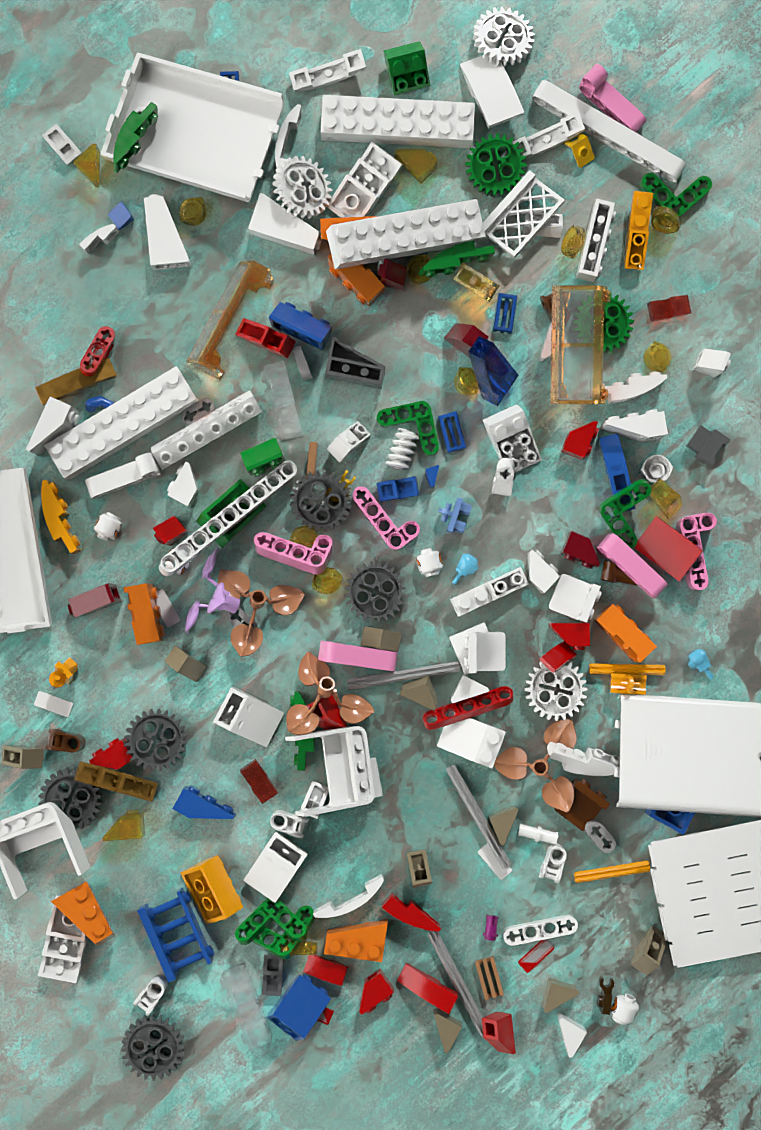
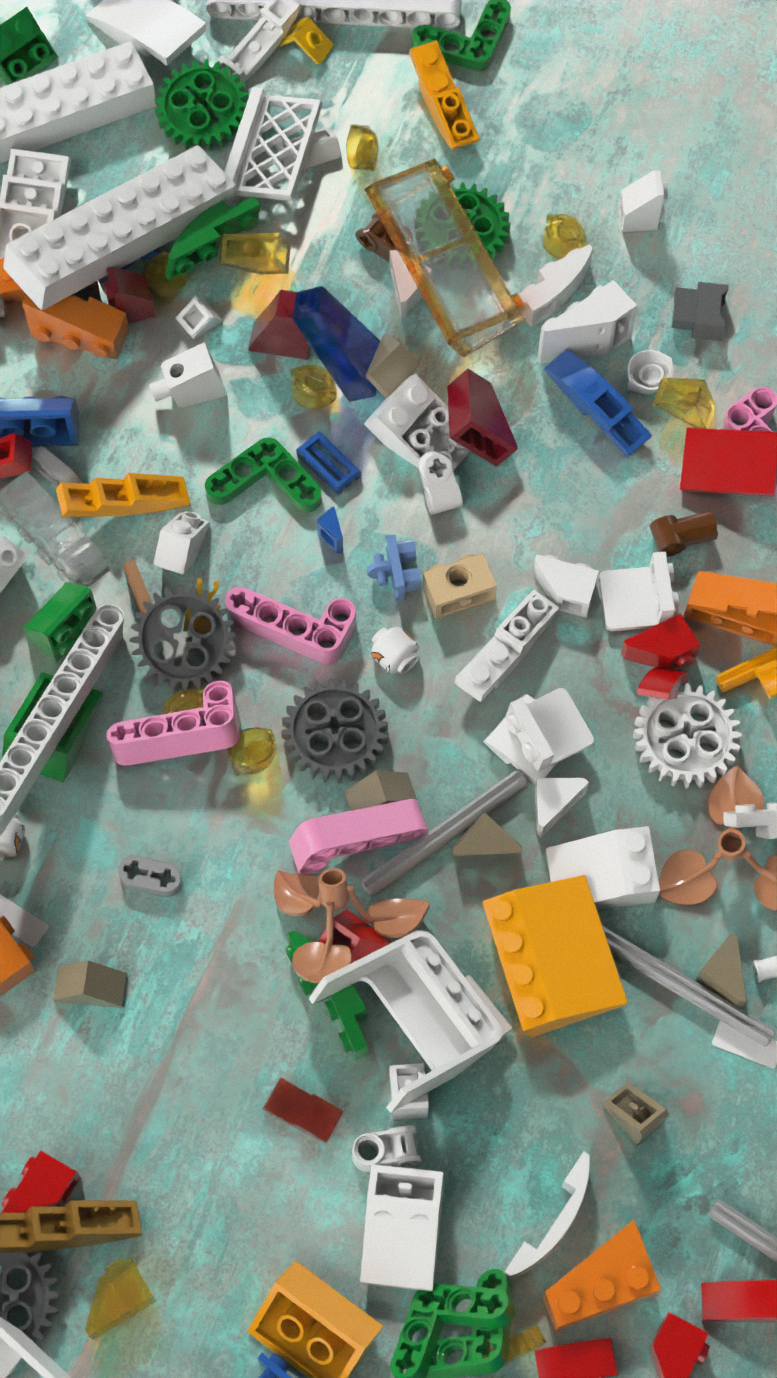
camera: 25 degrees left, 20 degrees down
dark grey gear [124,708,188,772] -> none
blue slope [172,785,236,819] -> none
lavender plant [185,548,240,634] -> none
white slope [213,686,284,747] -> none
nougat plant [218,569,305,657] -> none
dark grey wedge [325,337,385,389] -> none
blue slope [377,476,419,502] -> none
red slope [382,892,441,932] -> none
white piece [385,428,419,471] -> none
clear yellow slope [394,149,438,184] -> none
red beam [423,686,514,730] -> none
medium azure piece [452,553,479,585] -> none
blue tile [493,293,517,334] -> none
red slope [561,421,599,460] -> none
dark red slope [561,531,600,569] -> none
white brick [575,199,616,283] -> none
bright pink beam [596,534,668,599] -> none
green beam [599,479,652,549] -> none
clear red slope [647,295,691,322] -> none
clear yellow hat [651,207,682,234] -> none
none -> light orange slope [56,473,191,517]
none -> white torso [149,342,227,408]
none -> white slope [176,296,223,339]
none -> dark tan slope [365,333,420,397]
none -> tan brick [422,553,497,619]
none -> dark red slope [447,369,518,467]
none -> light orange slope [482,875,629,1038]

